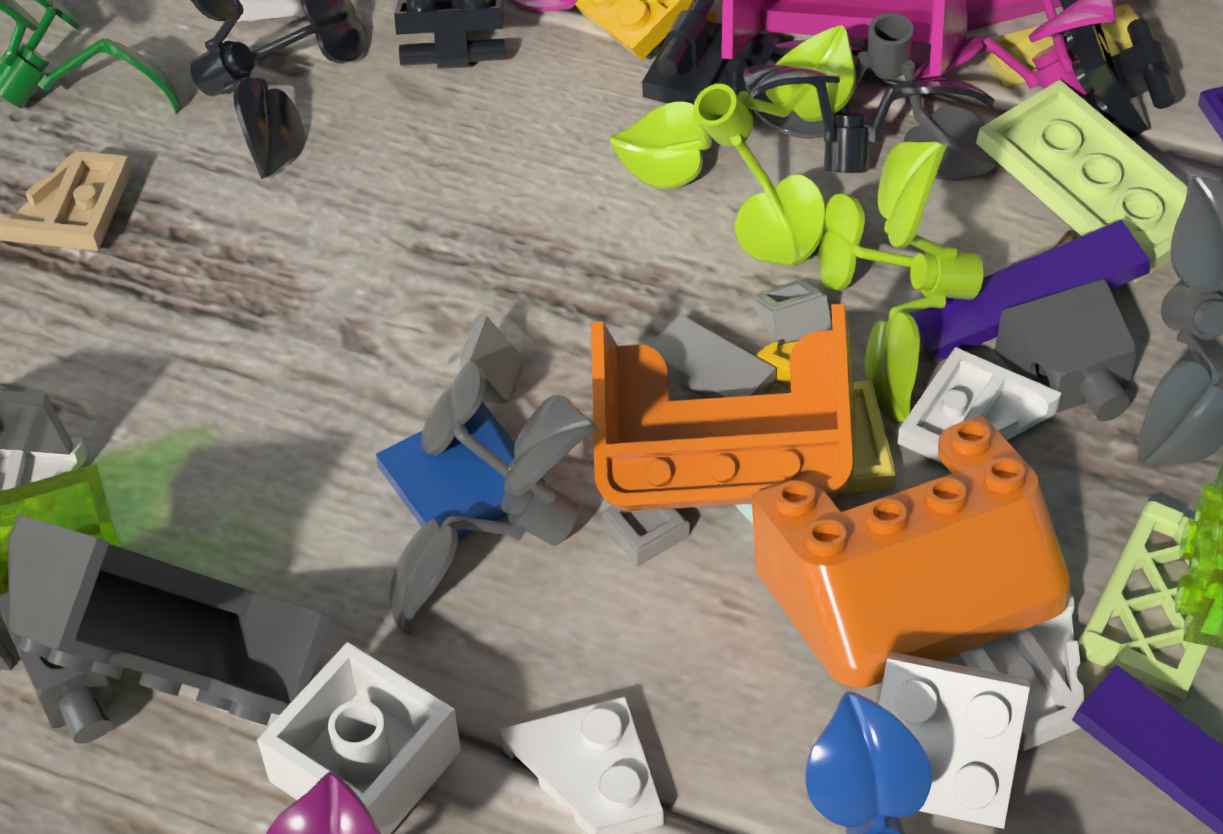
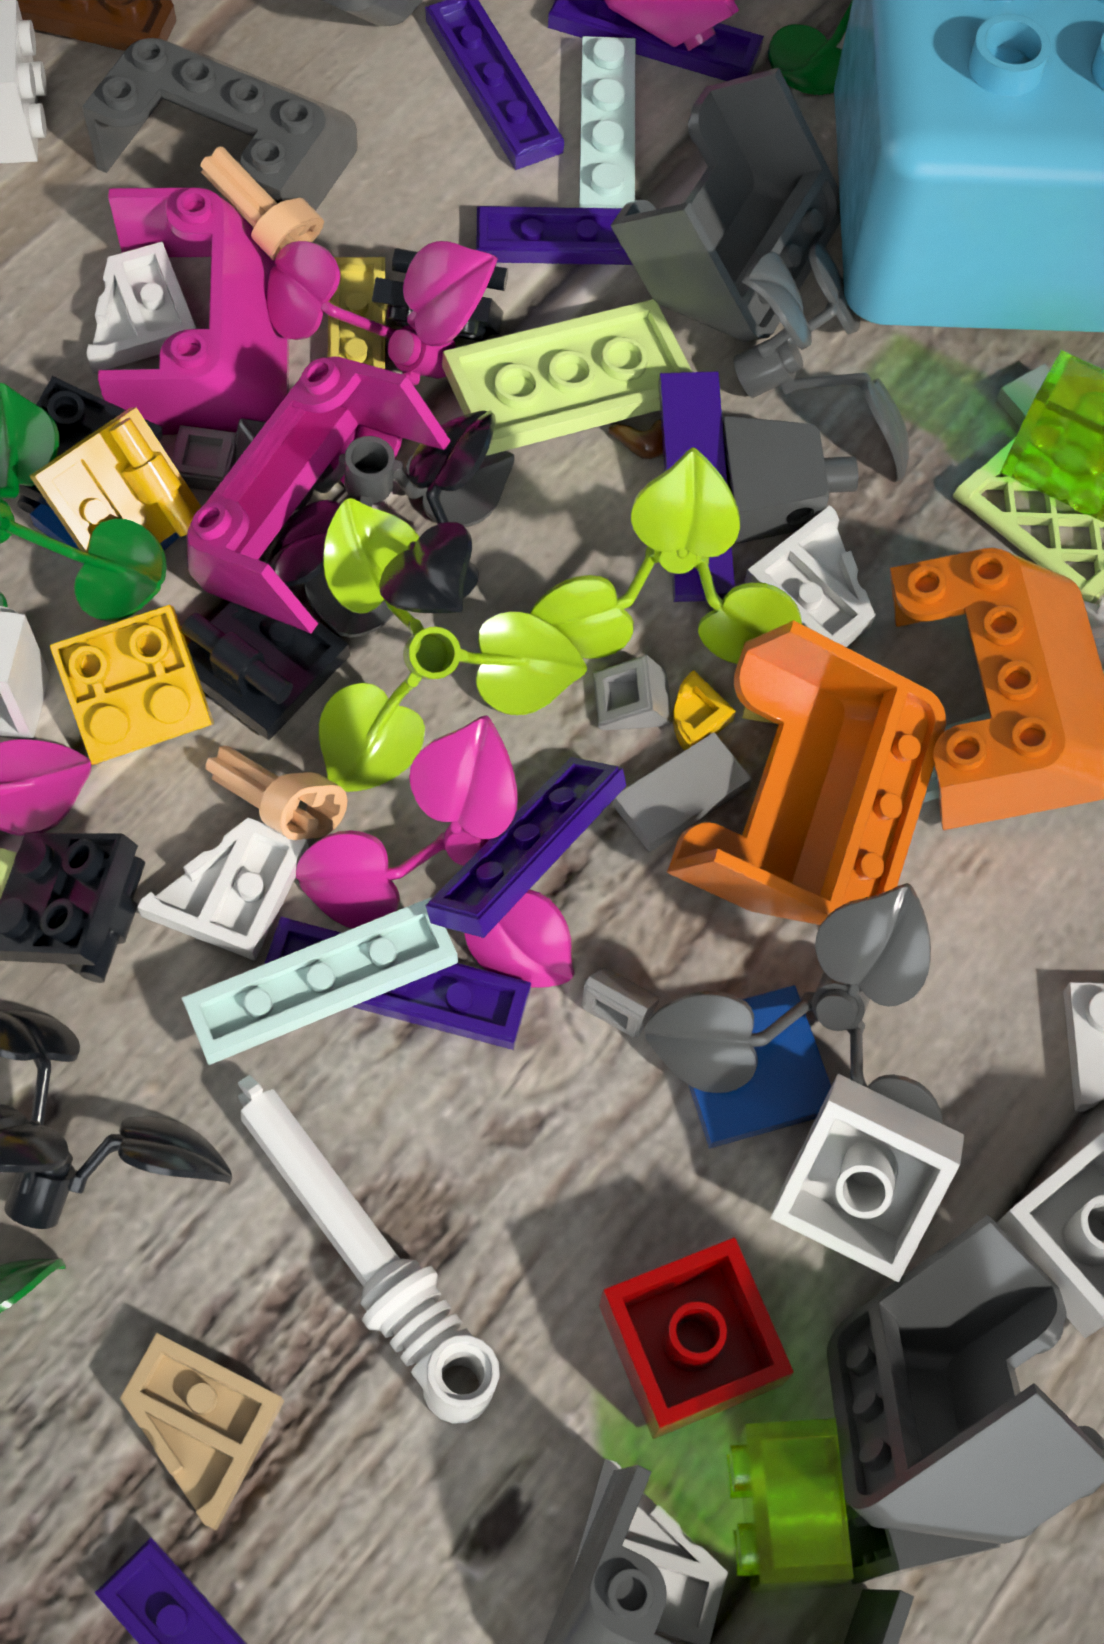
camera: 80 degrees left, 15 degrees up
none -> white wing [137,818,308,961]
none -> light aqua plate [182,897,458,1065]
none -> light nougat piece [206,745,348,840]
none -> white piece [238,1075,500,1424]
none -> dark purple tile [264,917,531,1050]
none -> dark pink plant [296,715,575,988]
none -> dark purple tile [425,757,627,938]
none -> red brick [599,1237,794,1439]
none -> white brick [770,1074,964,1282]

